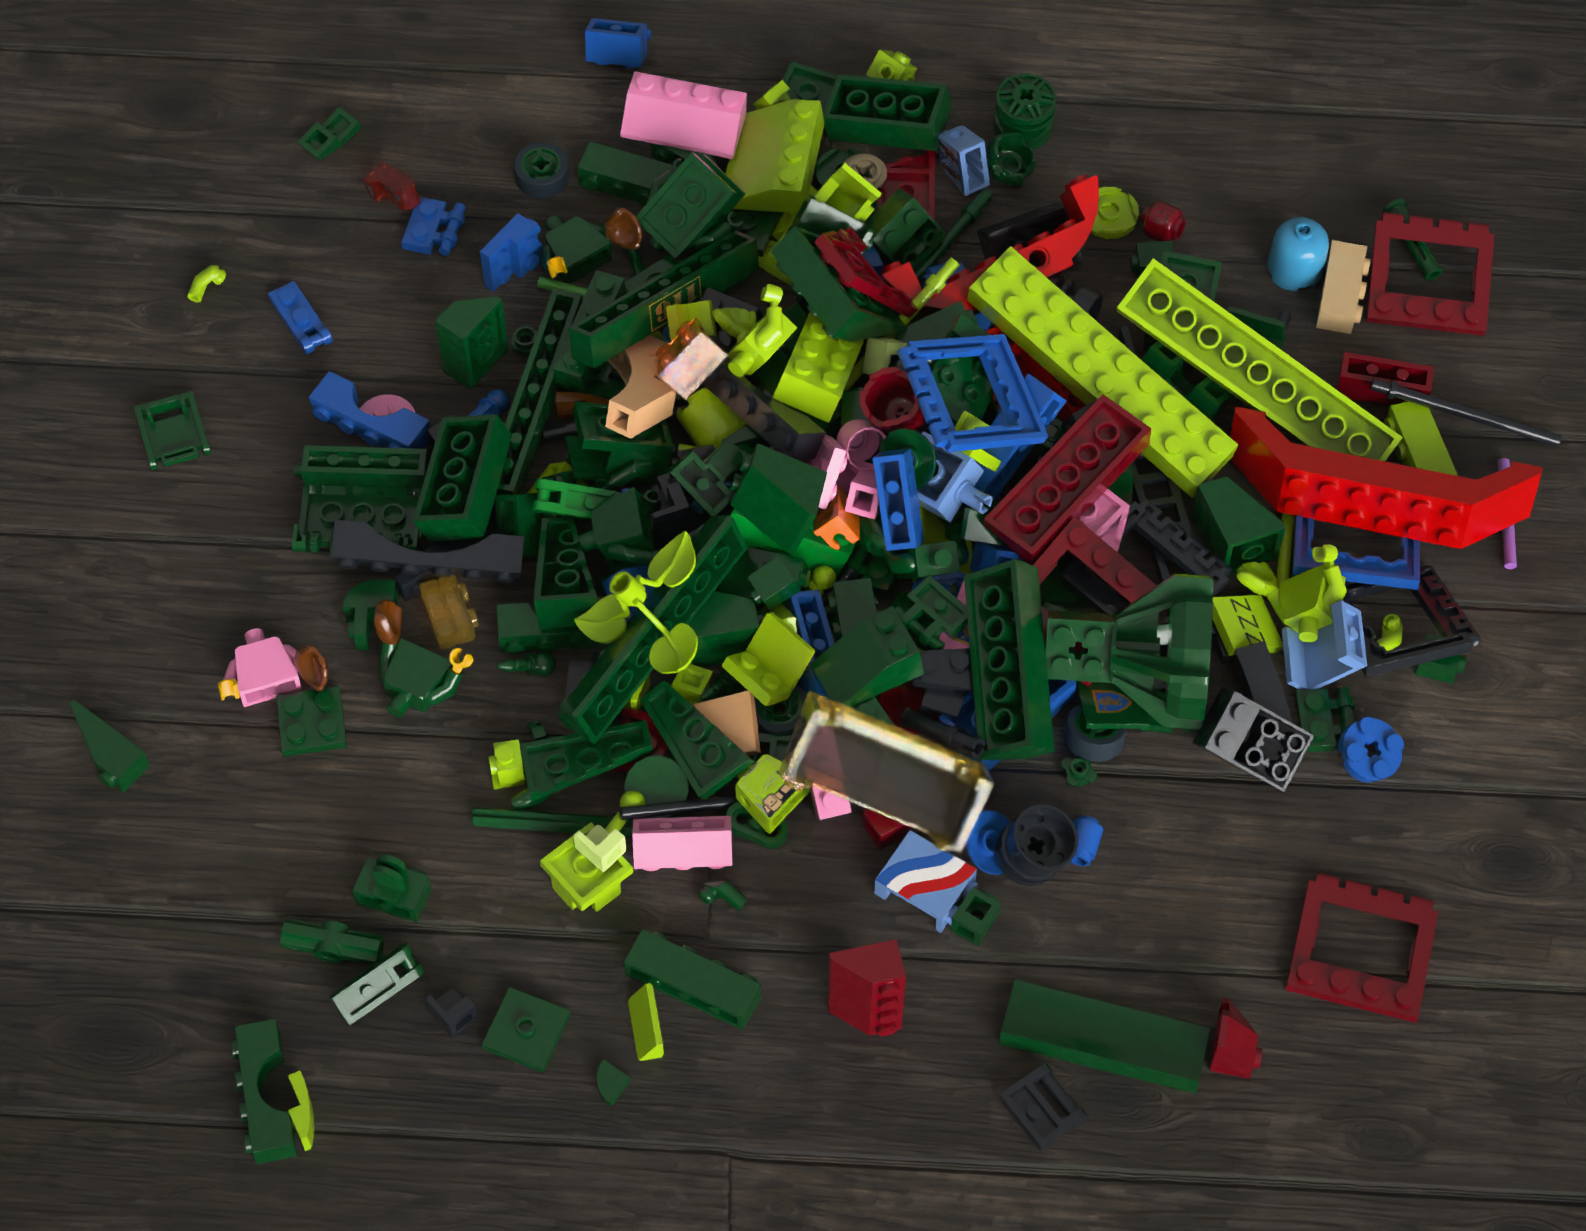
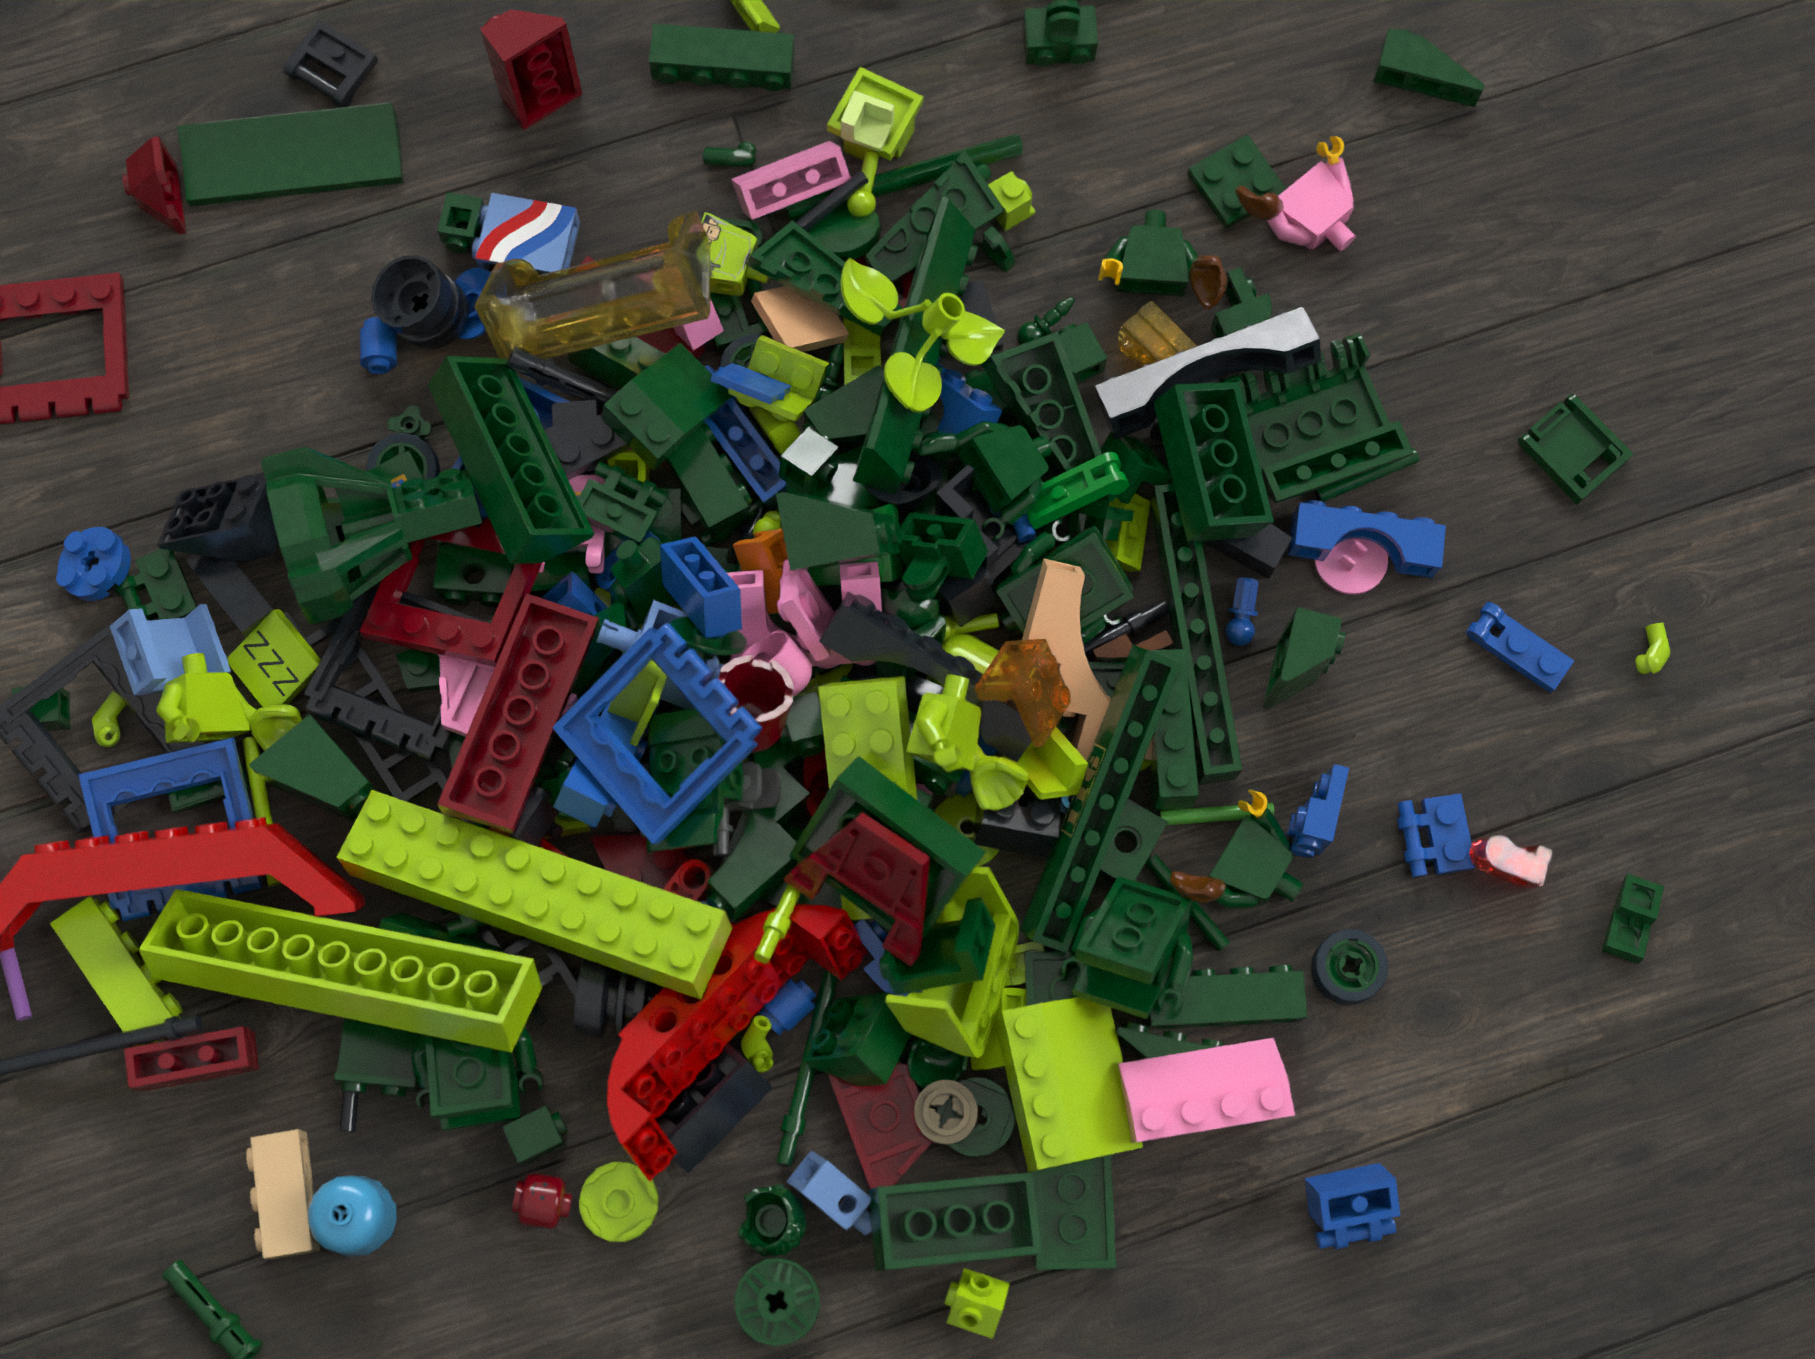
camera: 155 degrees right, 15 degrees up
dark green plate [511,326,537,355] -> none
lime tile [753,80,791,110] -> none
yellowish green panel [862,337,907,375] -> none
dark red hinge [1366,212,1495,336] -> none
none -> blue piece [710,363,791,404]
none -> lime arm [741,1015,773,1072]

